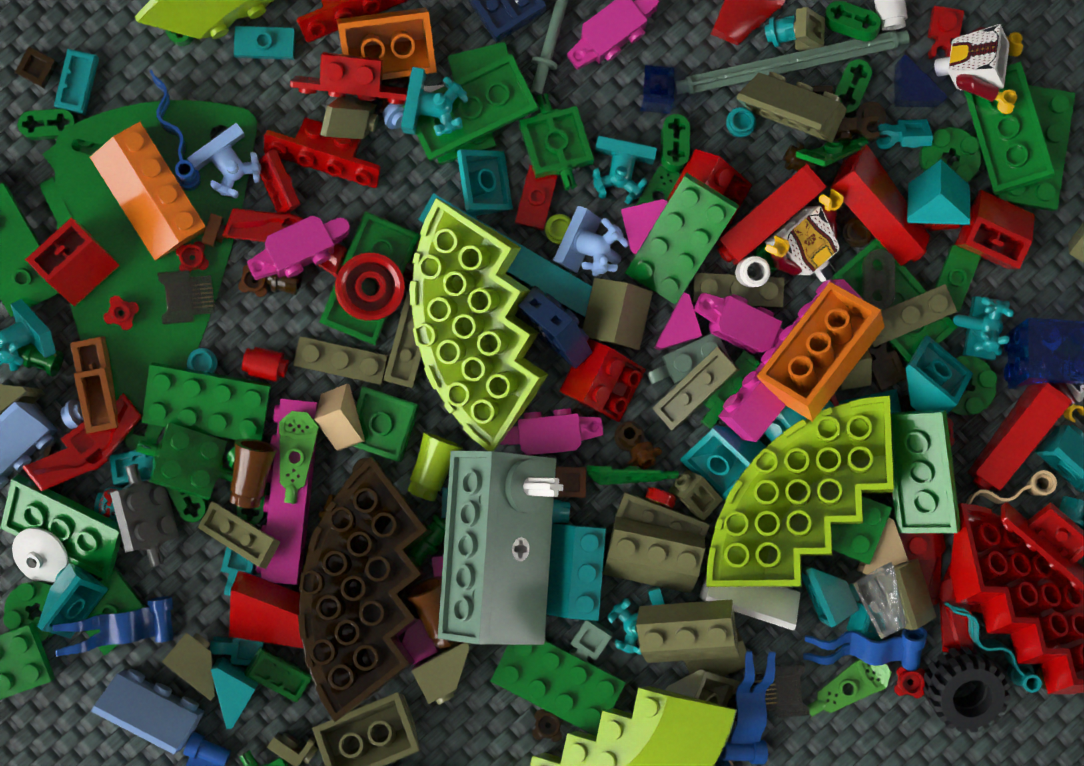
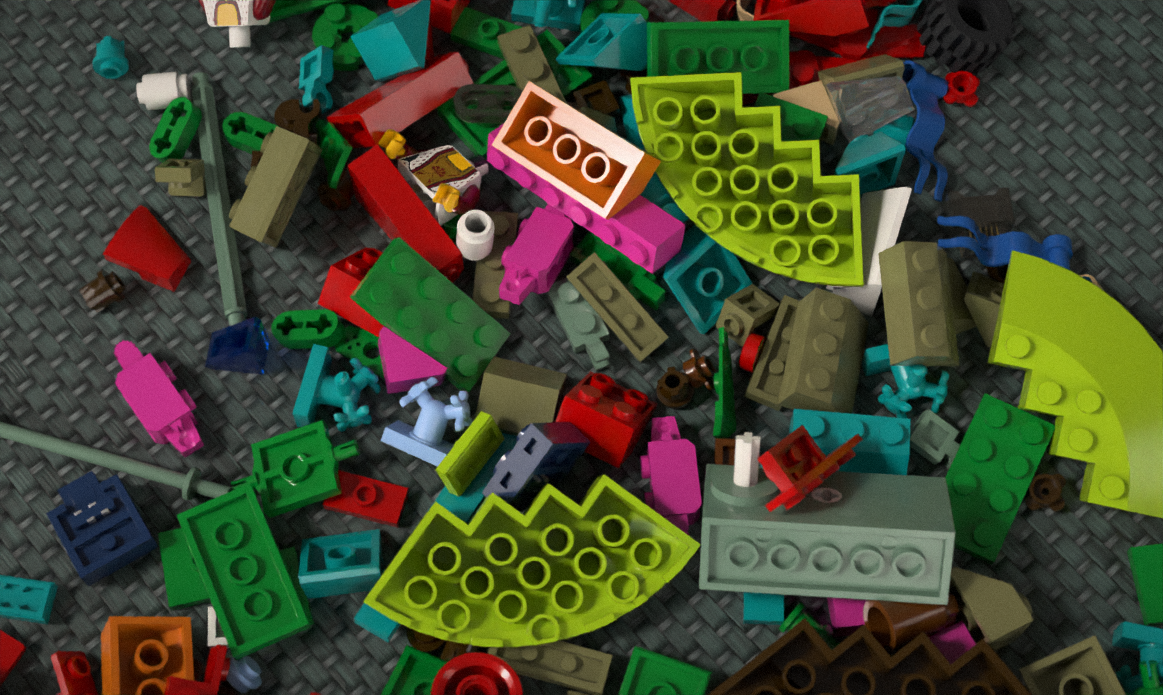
camera: 85 degrees left, 20 degrees down
teal piece [401,67,468,136] -> none
lime plant [407,432,463,501] -> none
lime plate [545,214,571,244] -> none
dark pink slope [654,292,702,350] -> none
teal plate [726,107,756,138] -> none
teal hose [765,15,797,47] -> none
bright green piece [806,659,892,717] -> none
dark brown plate [842,218,873,248] -> none
clear blue slope [894,54,948,107] -> none
red plate [927,6,964,59] -> none
none -> lime plate [435,411,505,497]
none -> red bracket [757,425,863,512]

